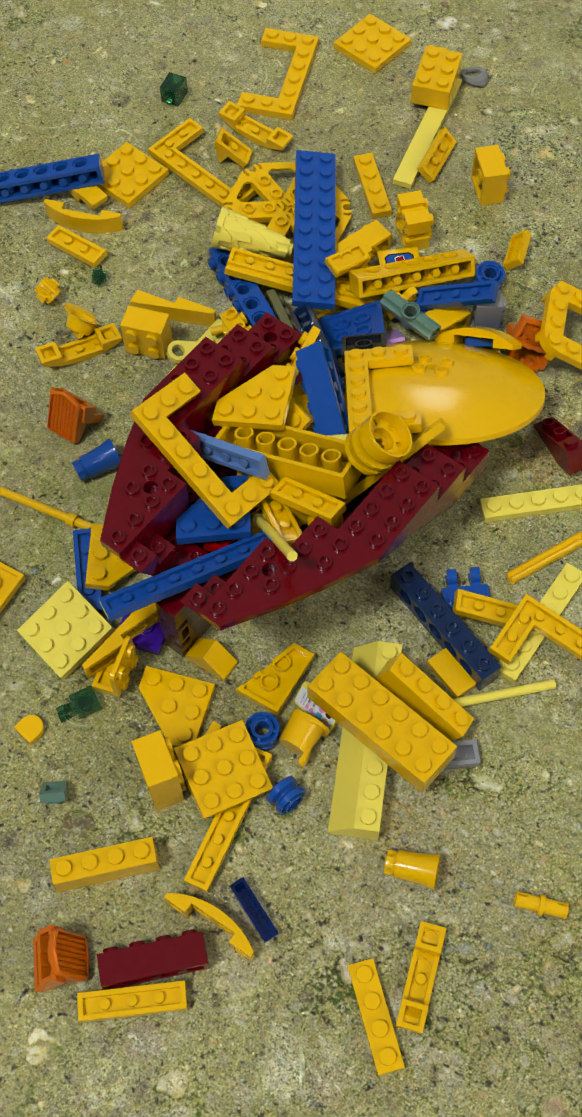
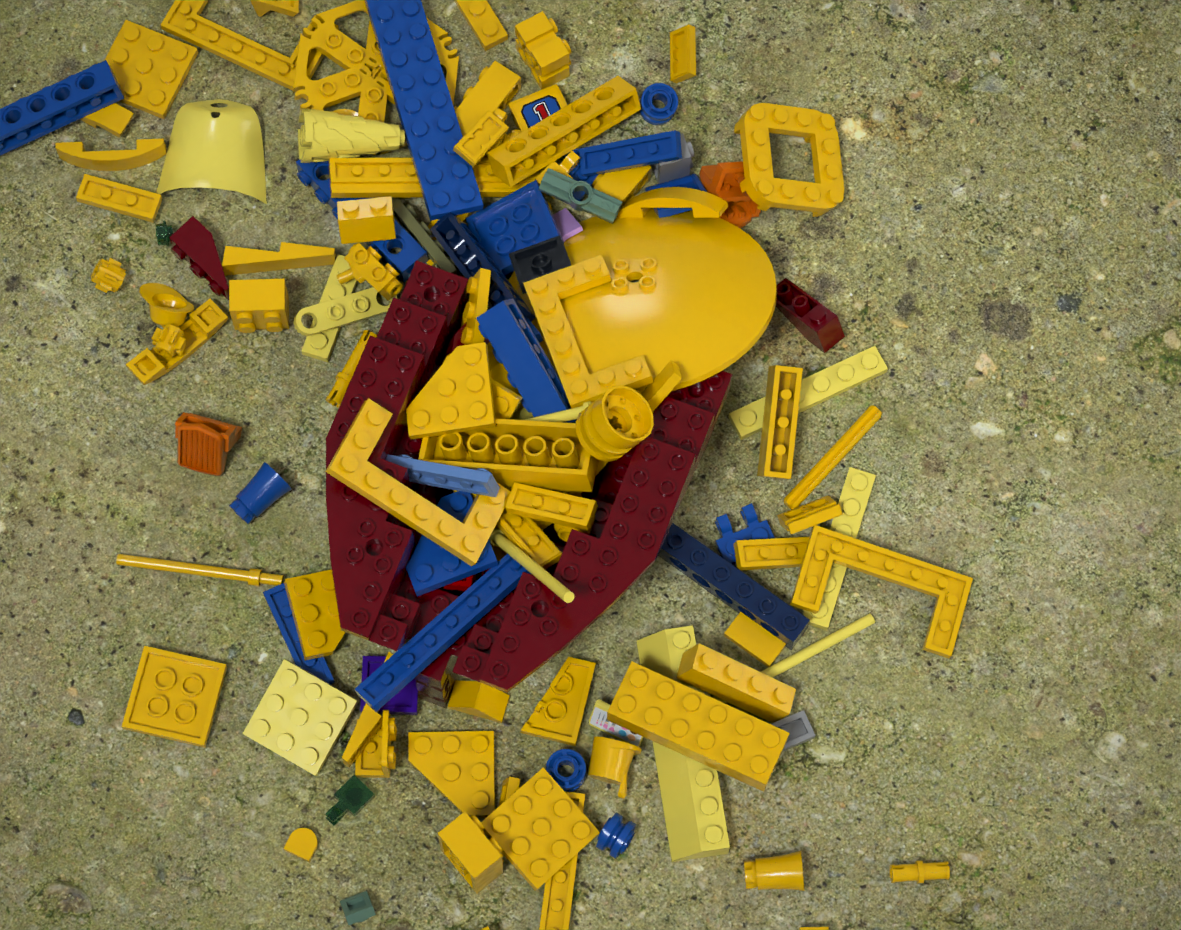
camera: 20 degrees left, 10 degrees up
none -> yellow gear [151,324,187,359]
none -> light yellow piece [156,99,267,204]
none -> dark red slope [169,216,229,301]
none -> yellow brick [337,196,396,244]
none -> yellow brick [757,365,803,479]
none -> yellow plate [777,496,843,534]

